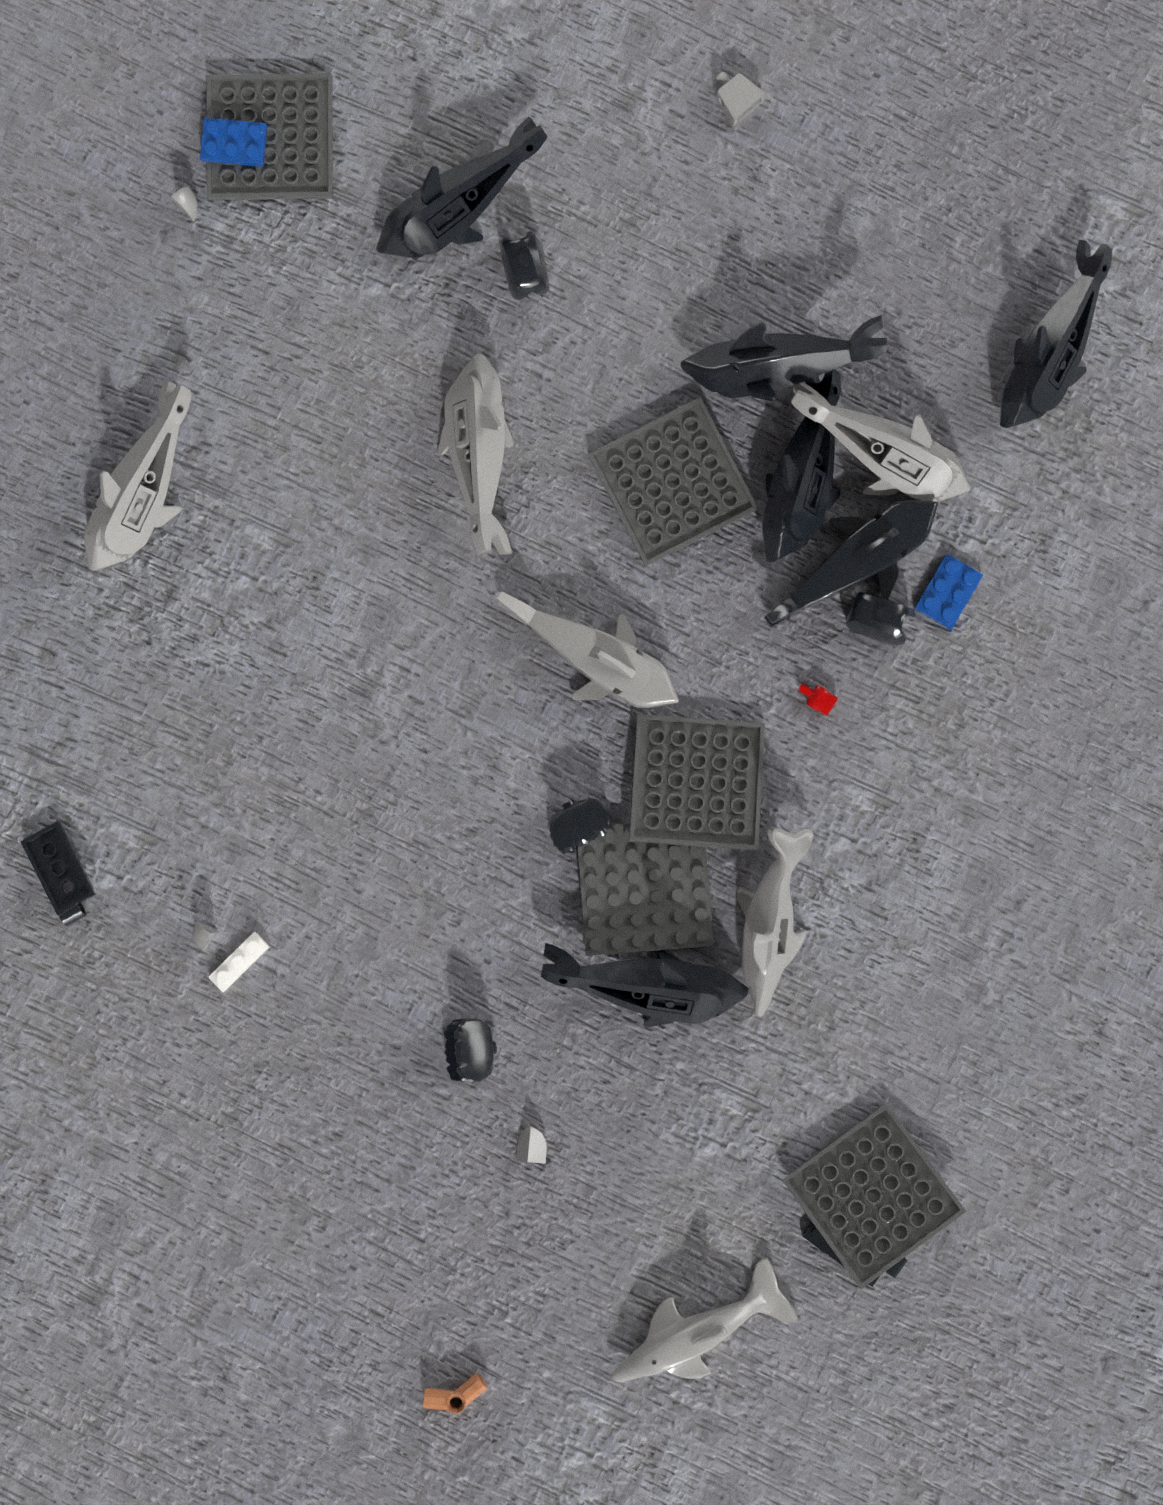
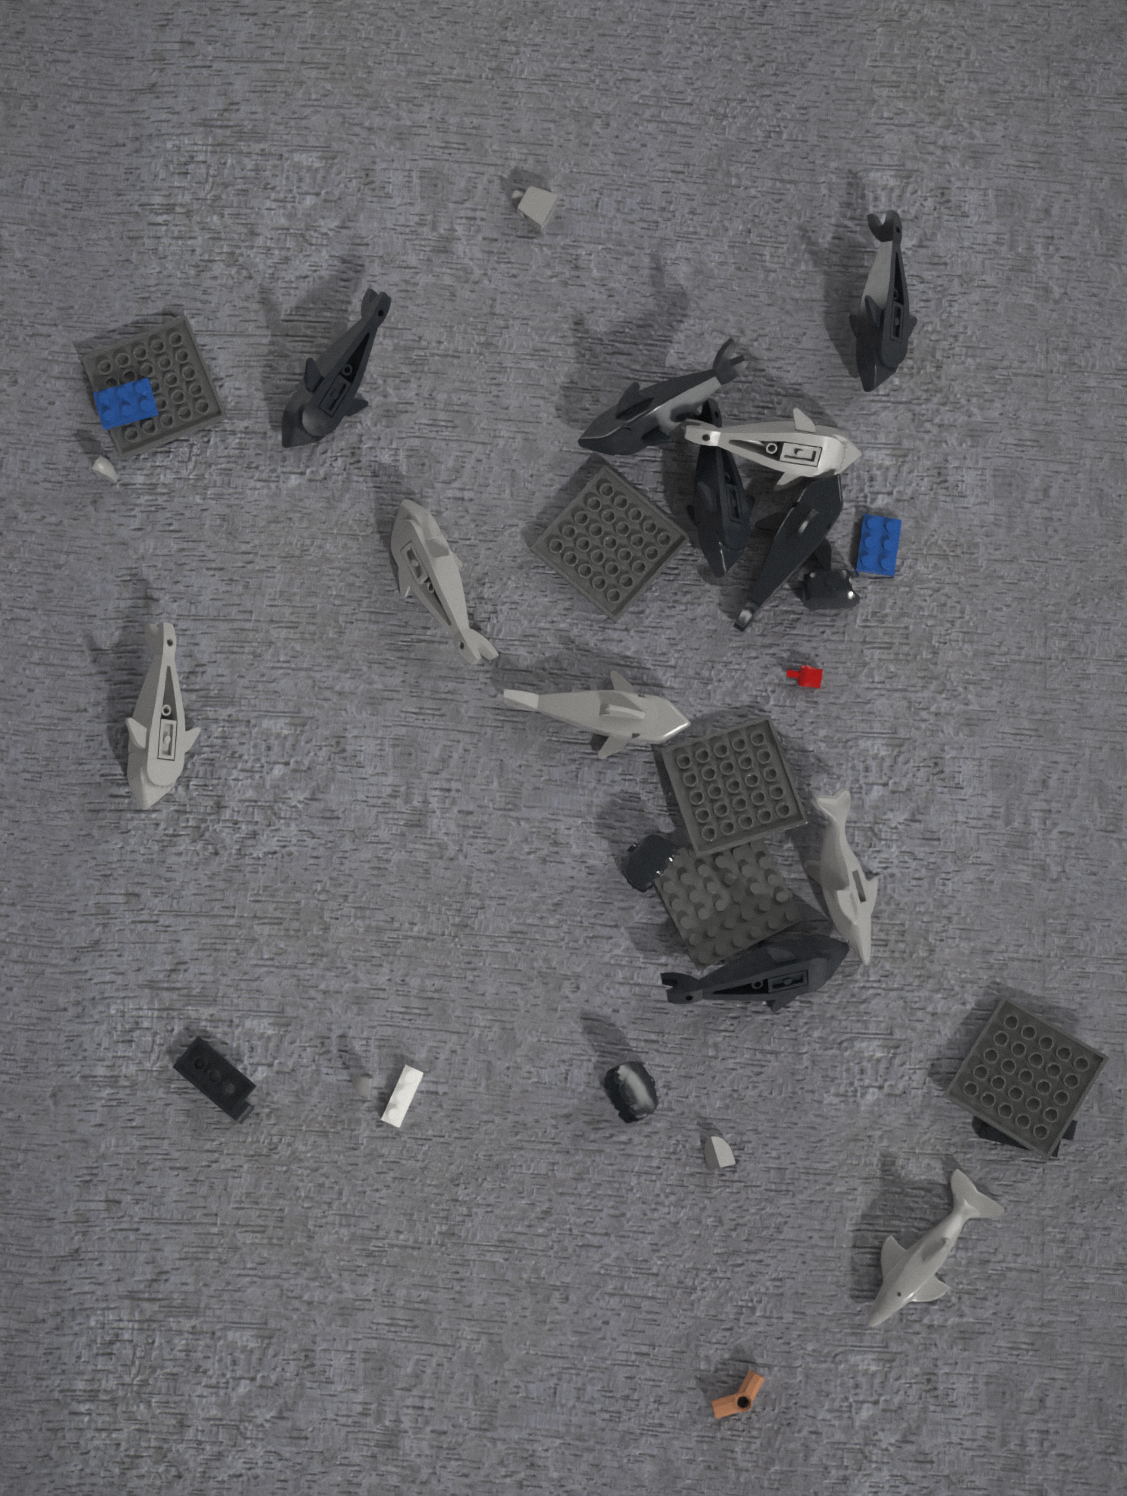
camera: 25 degrees left, 5 degrees down
black animal [500,231,550,300] -> none

